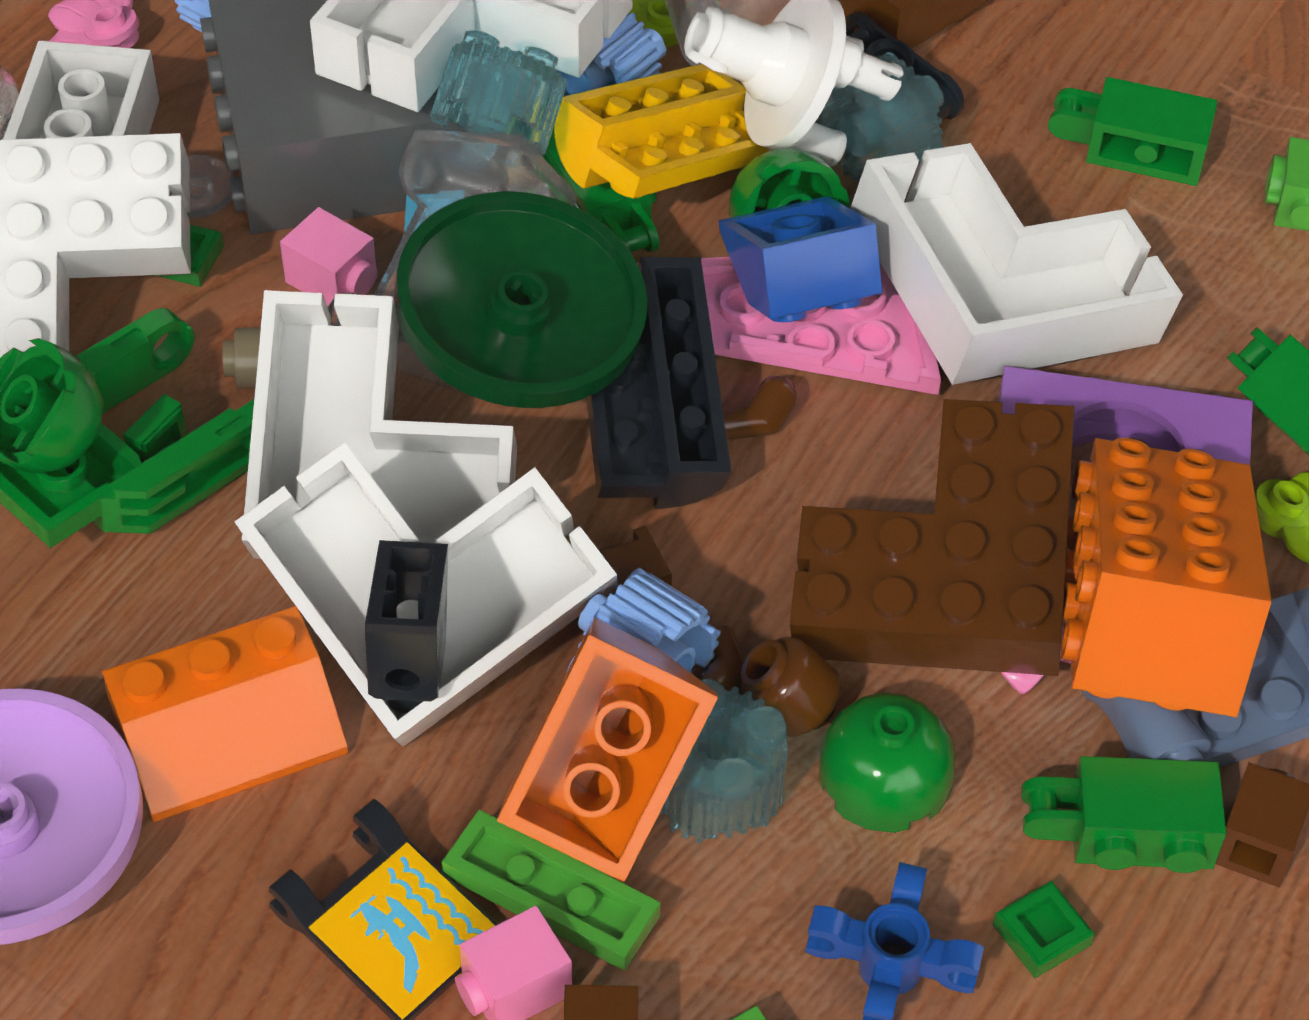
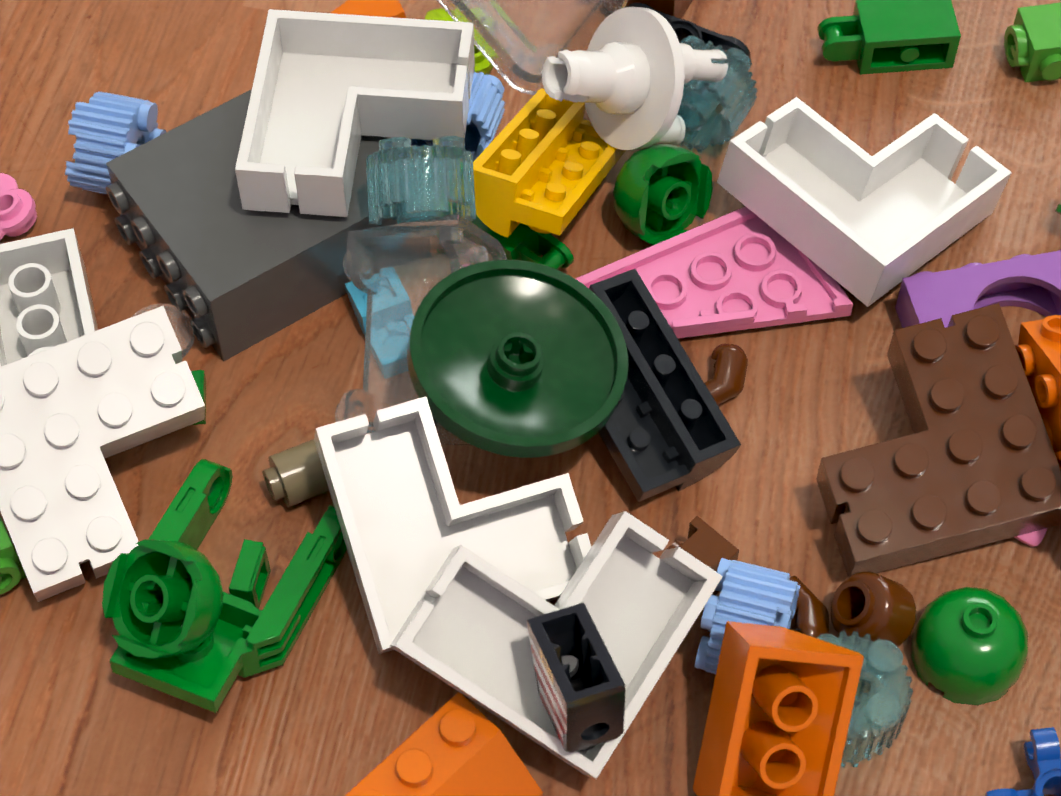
camera: 20 degrees left, 5 degrees up
bright pink brick [280,207,377,311] -> none
blue slope [718,196,882,322] -> none

